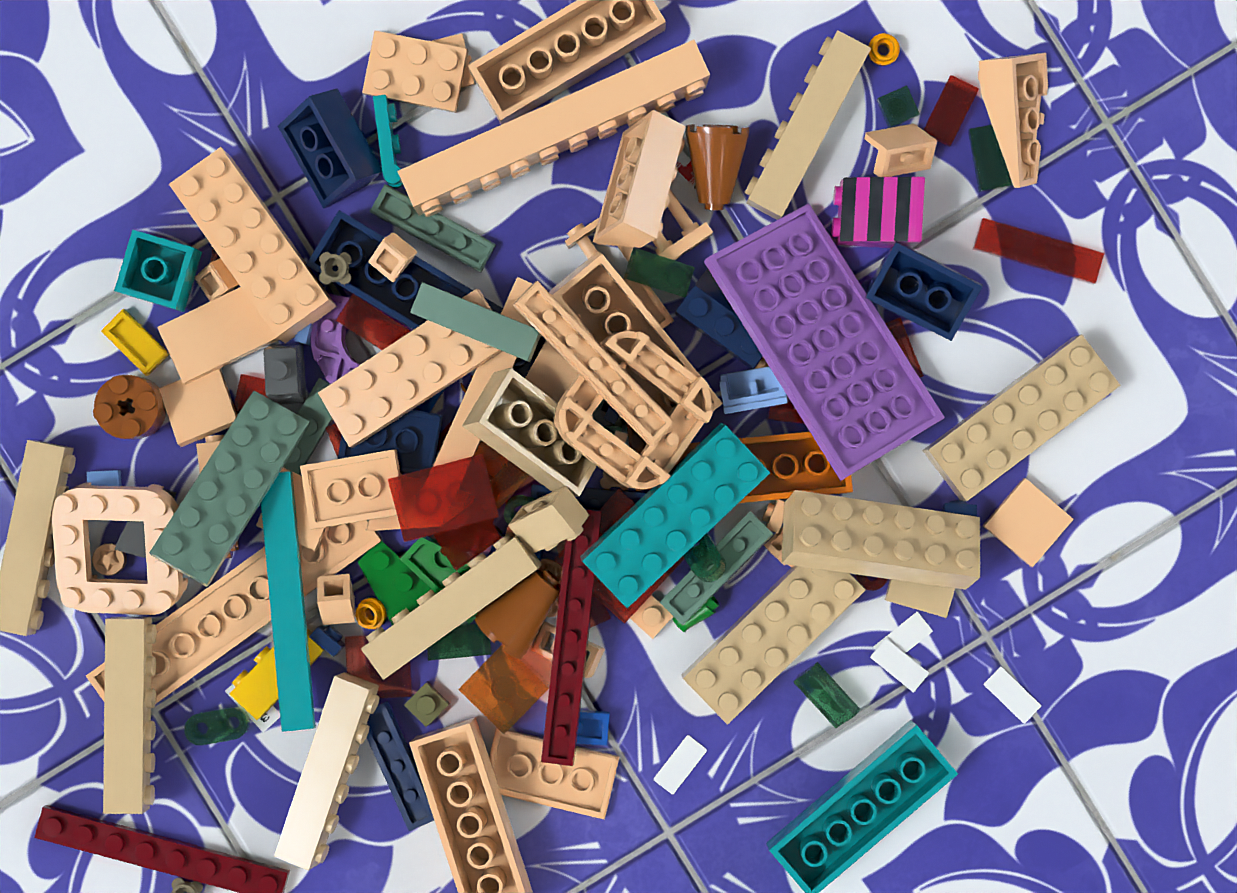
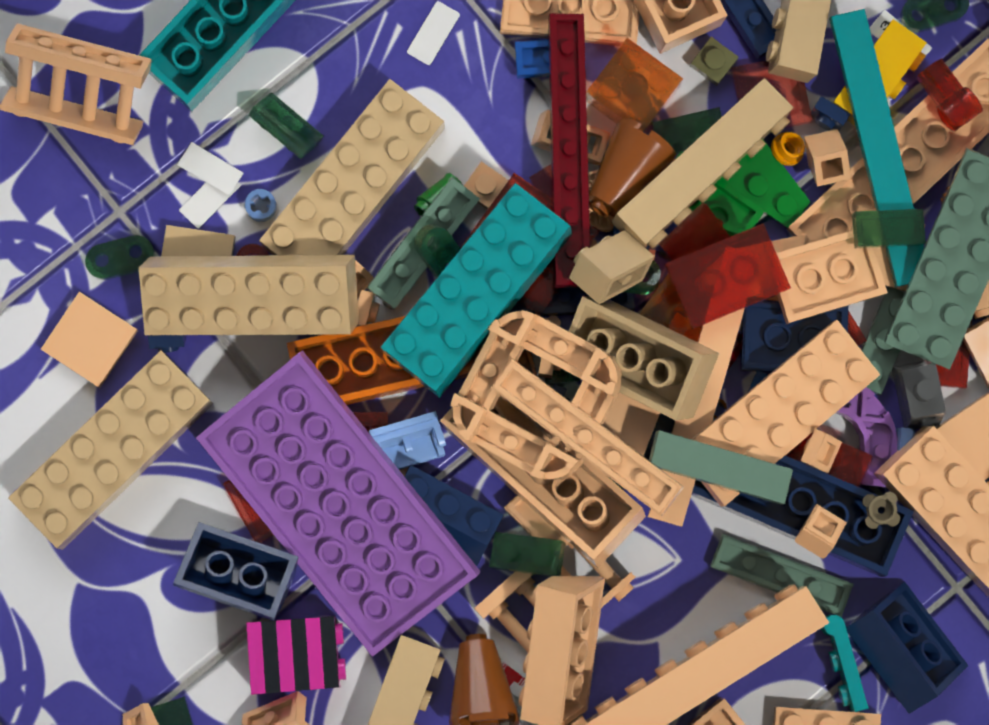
camera: 170 degrees right, 5 degrees down
clear red tile [972,218,1105,284] -> none
white sticker [983,666,1041,724] -> none
none -> light nougat fence [0,23,152,145]
none -> clear green plate [85,235,155,280]
none -> medium blue bush [245,189,277,222]
none -> light nougat plate [801,429,842,474]
none -> clear green tile [852,209,926,248]
none -> clear red piece [916,58,983,132]

